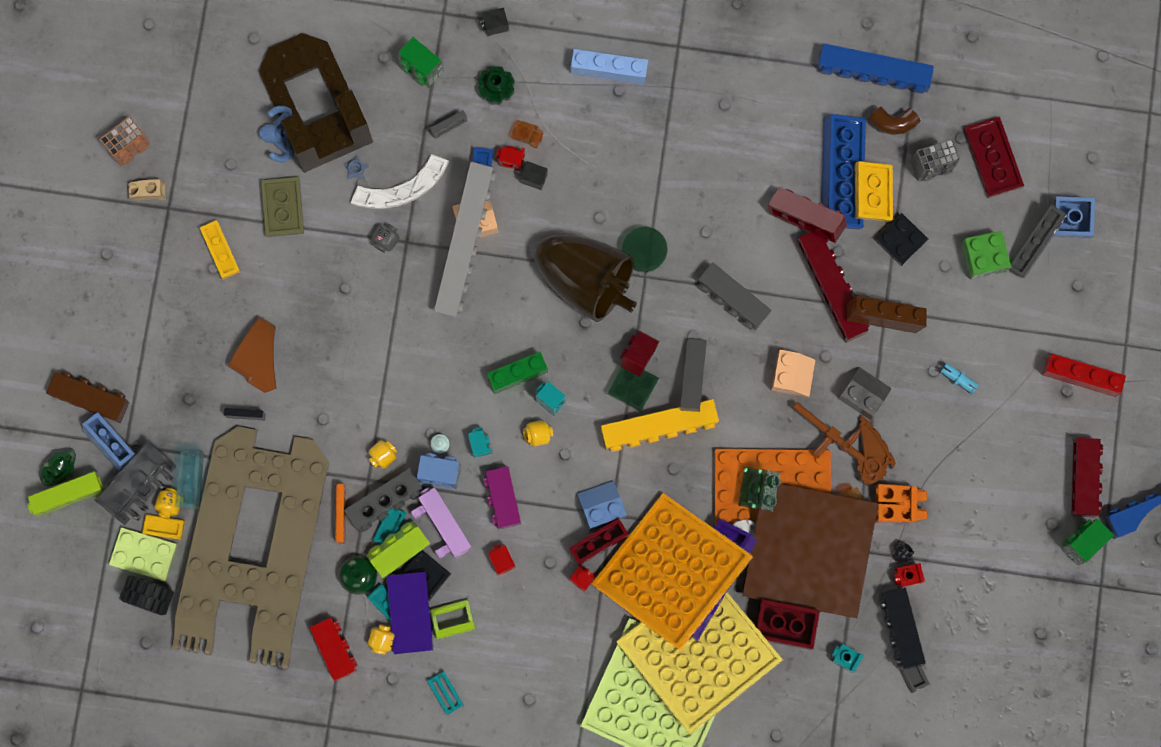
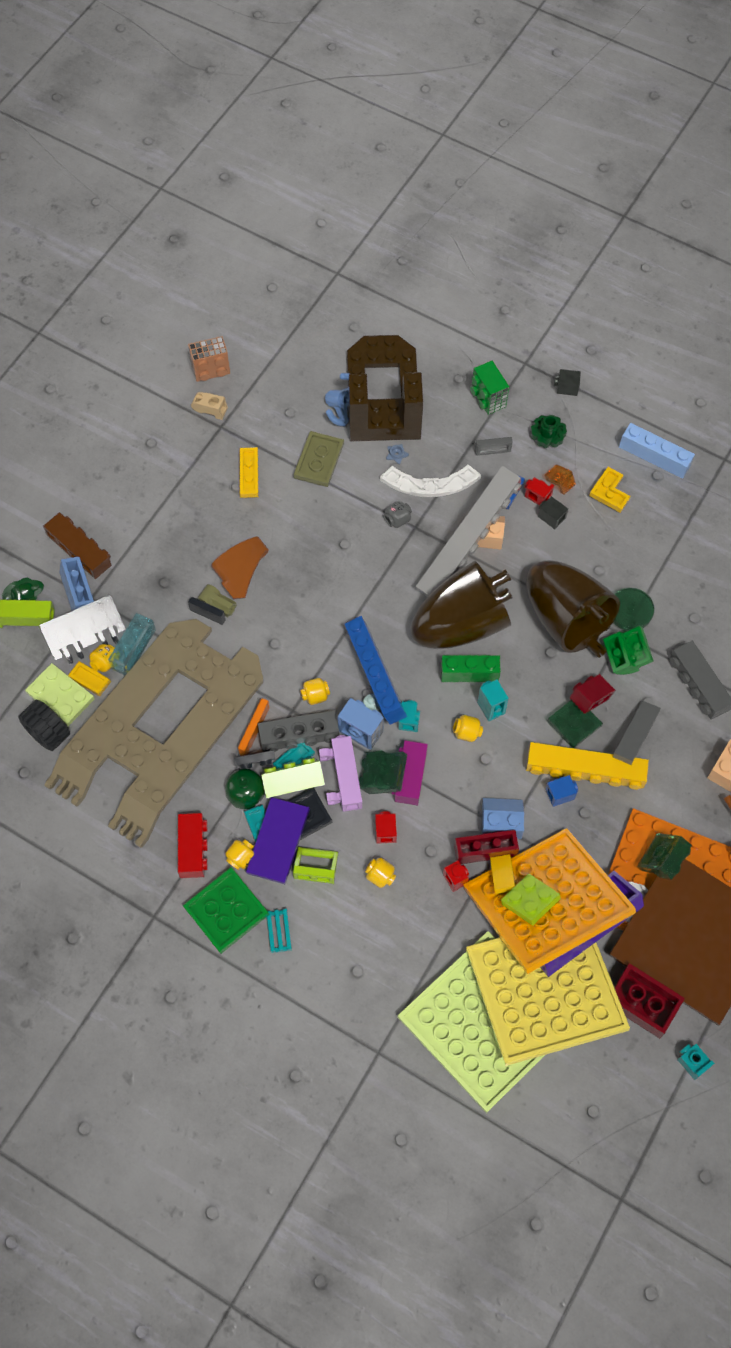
camera: 25 degrees right, 15 degrees down
none -> green plate [183,867,270,954]
none -> olive piece [197,584,237,617]
none -> black plate [234,750,275,769]
none -> blue brick [345,616,407,725]
none -> clear green plate [359,750,407,795]
none -> yellow head [365,858,396,888]
none -> dark brown windscreen [411,561,513,649]
none -> yellow tile [490,854,515,894]
none -> lime plate [501,874,561,926]
none -> blue brick [545,775,578,807]
none -> yellow plate [589,467,631,513]
none -> green brick [603,626,654,675]

